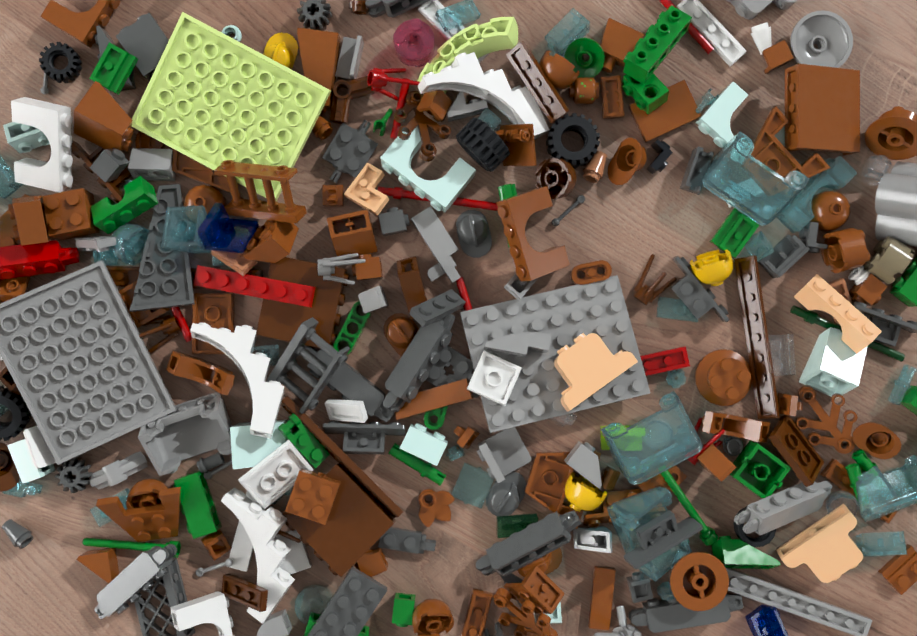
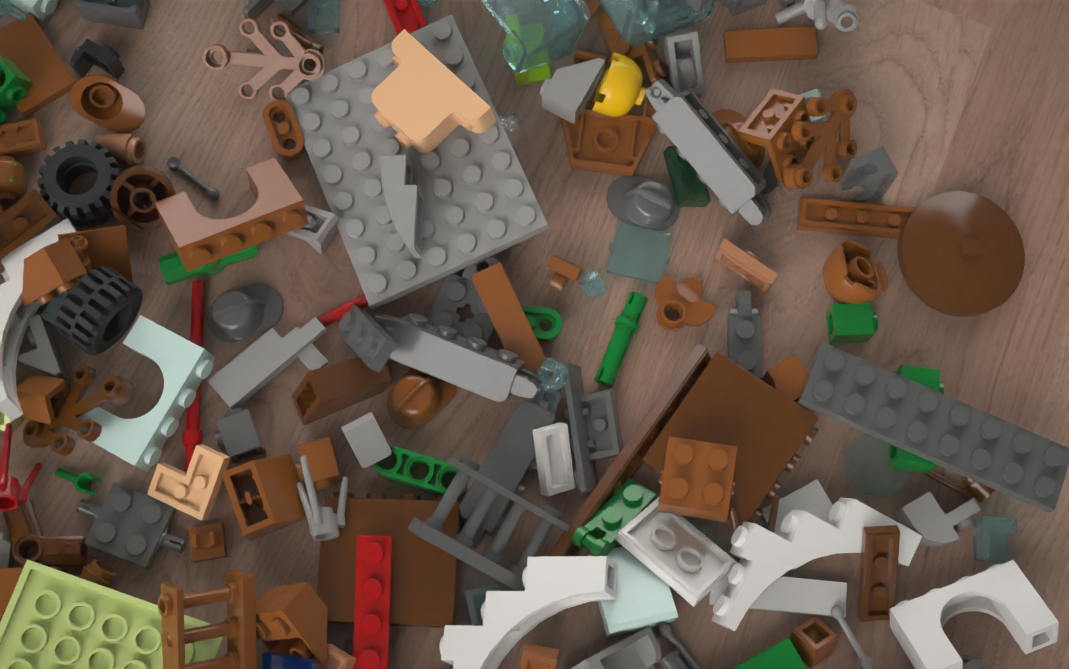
camera: 100 degrees left, 15 degrees down
red bar [390,78,410,139] -> none
light aqua brick [400,423,448,466] -> none
white tile [467,351,522,406] -> none
light grey bracket [477,427,532,483] -> none
none -> dark orange slope [22,237,87,306]
none -> plant [203,17,326,101]
none -> clear light blue plate [536,358,568,391]
none -> nougat plate [715,239,779,292]

